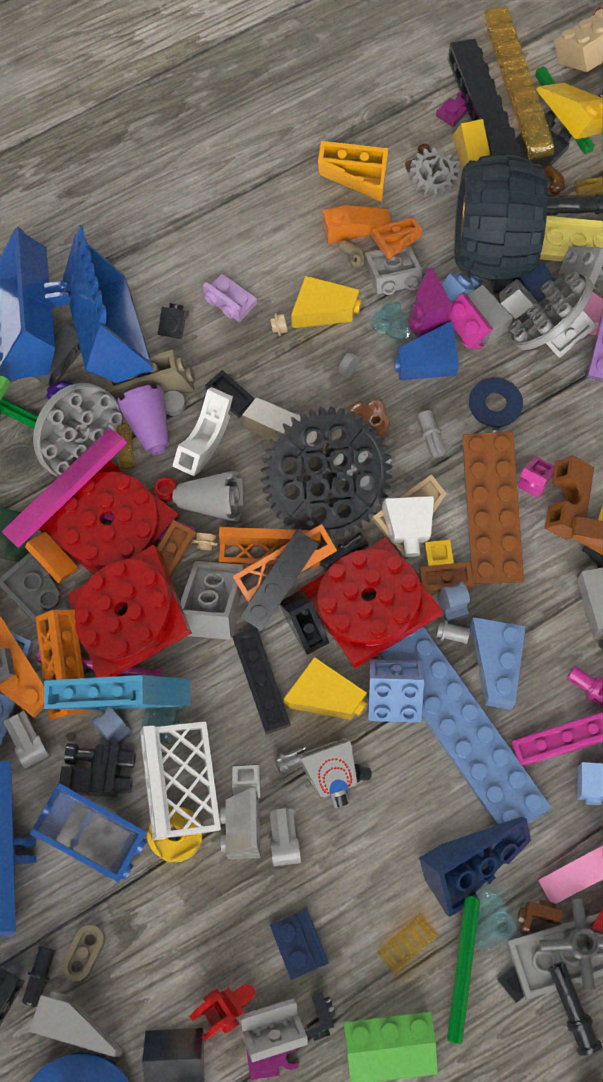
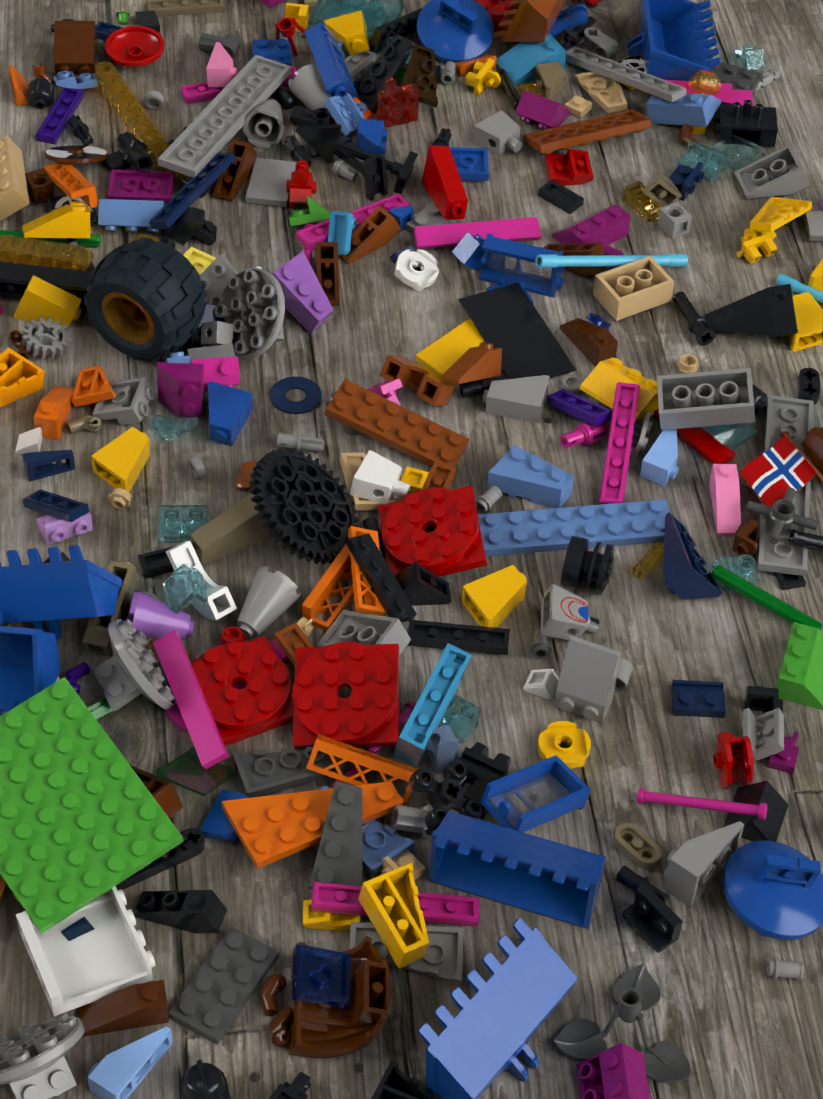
camera: 70 degrees left, 20 degrees down
orange tile [25,532,79,583] -> none
white fence [140,722,221,841] -> none
medium blue bracket [368,659,424,722] -> none
clear yellow slope [377,913,439,974] -> none
sand blue leg [438,581,470,623] -> none
none -> white slope [15,427,43,454]
none -> dark blue slope [22,450,75,482]
none -> dark blue tile [23,489,89,522]
none -> clear light blue bracket [159,505,209,543]
none -> clear light blue bracket [163,563,208,614]
none -> black gear [409,760,483,831]
none -> black wheel [560,536,614,595]
none -> clear yellow axle [632,542,664,579]
none -> dark pink bar [637,788,767,820]

